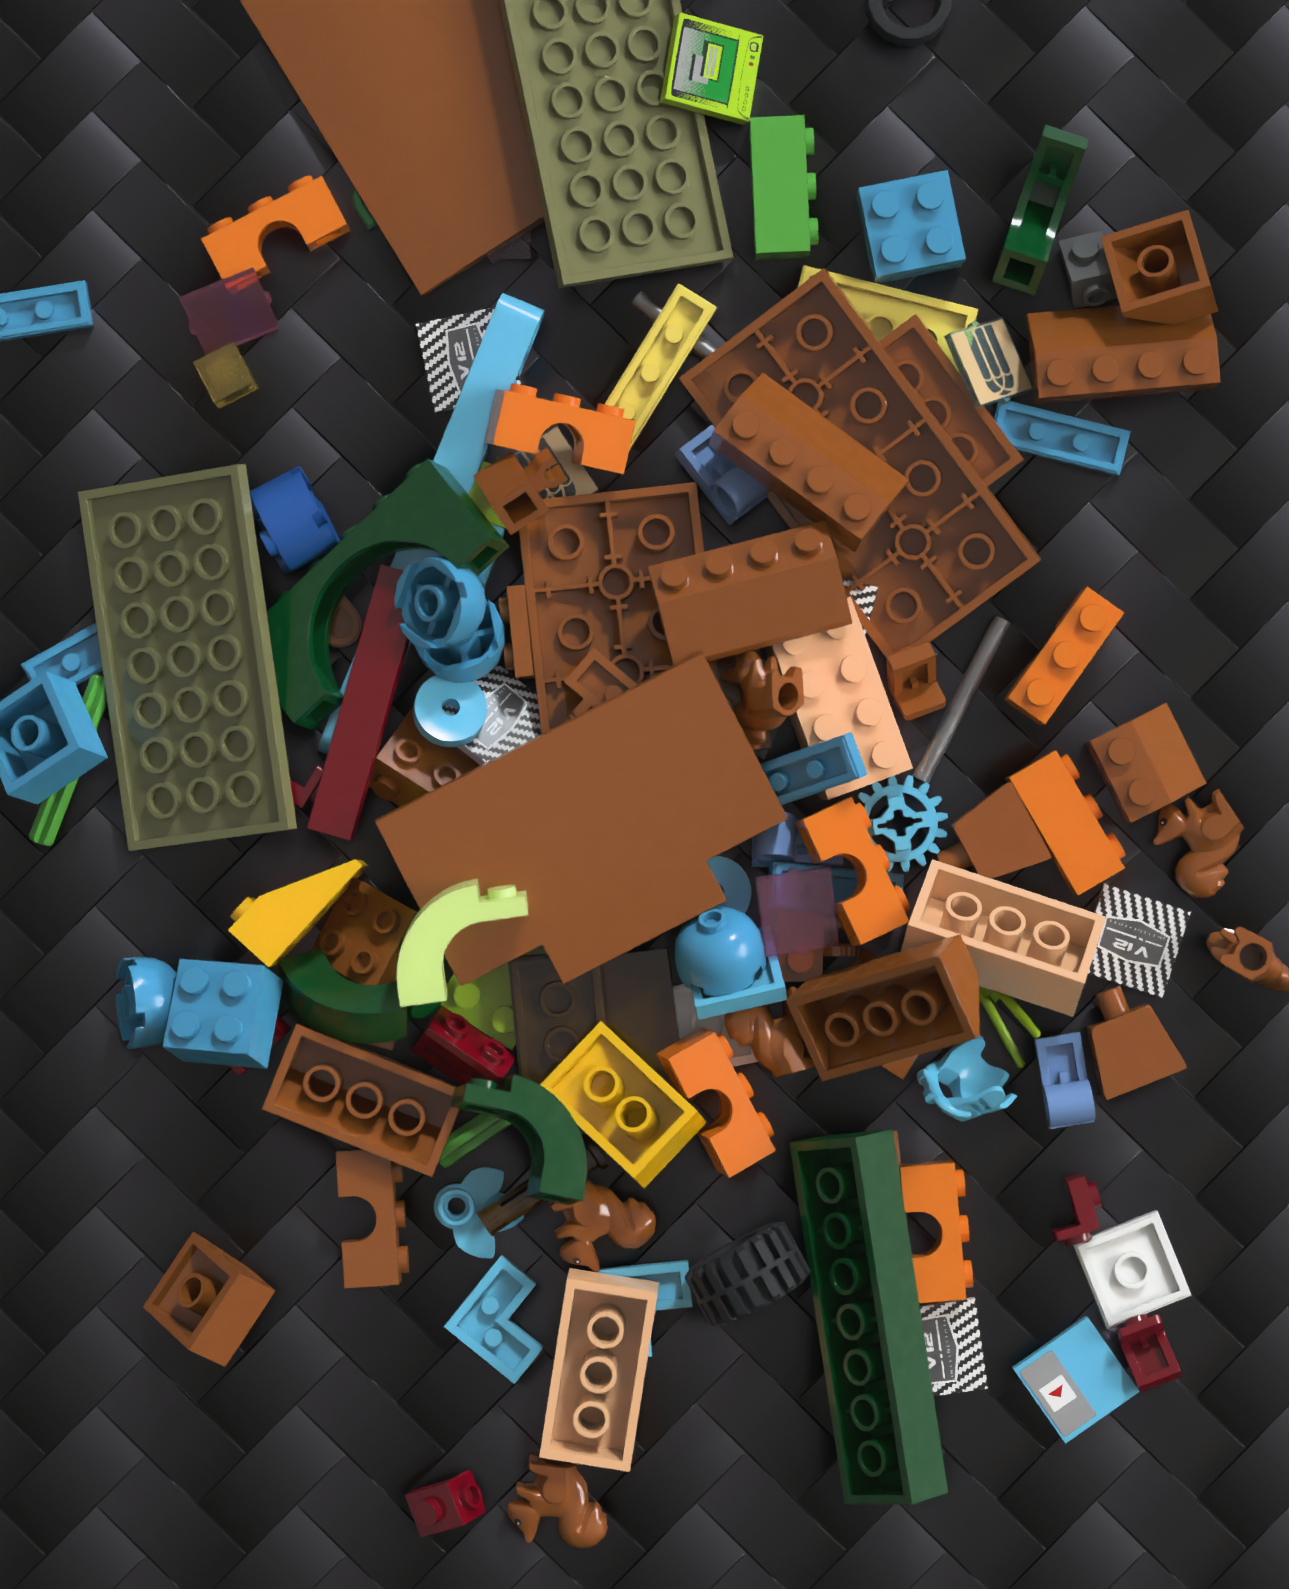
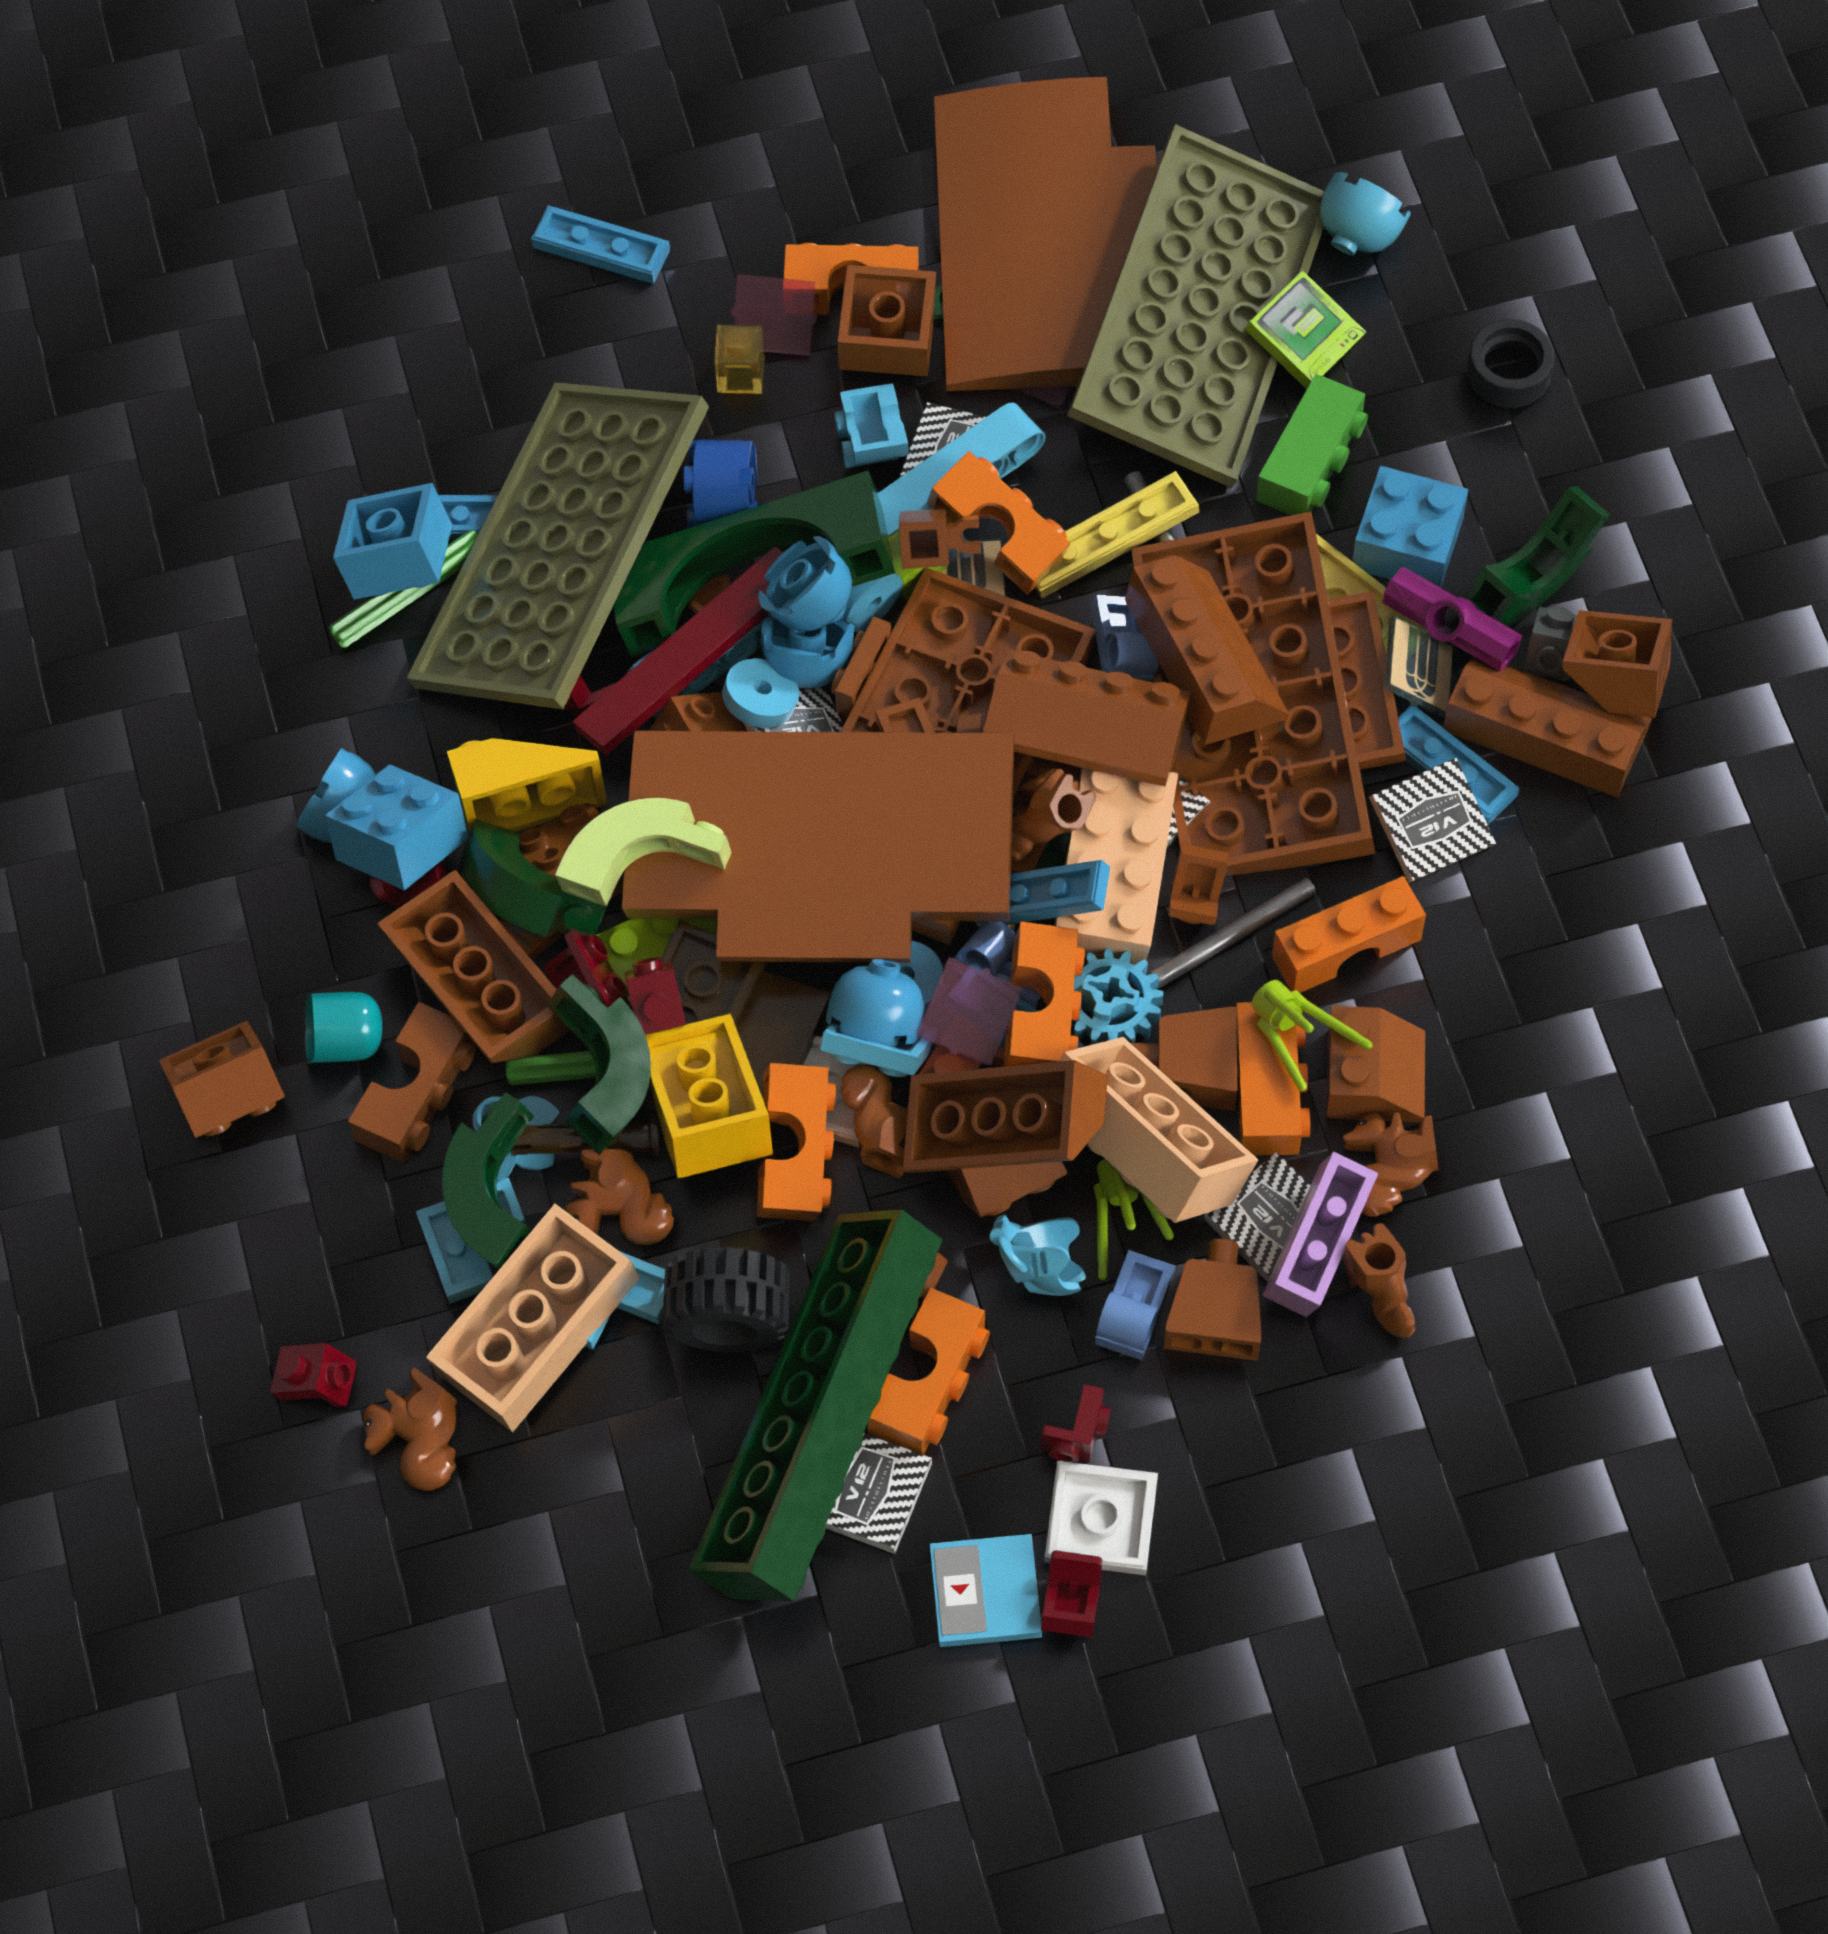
camera: 30 degrees right, 25 degrees down
none -> teal helmet [305,992,382,1064]
none -> dark green arch [442,1092,534,1270]
none -> dark red bracket [624,957,687,1034]
none -> medium azure cylinder [834,383,909,468]
none -> dark orange slope [838,265,936,376]
none -> lime plant [1252,980,1372,1091]
none -> lavender brick [1262,1151,1378,1317]
none -> tile [1369,758,1496,883]
none -> magenta piece [1382,567,1523,671]

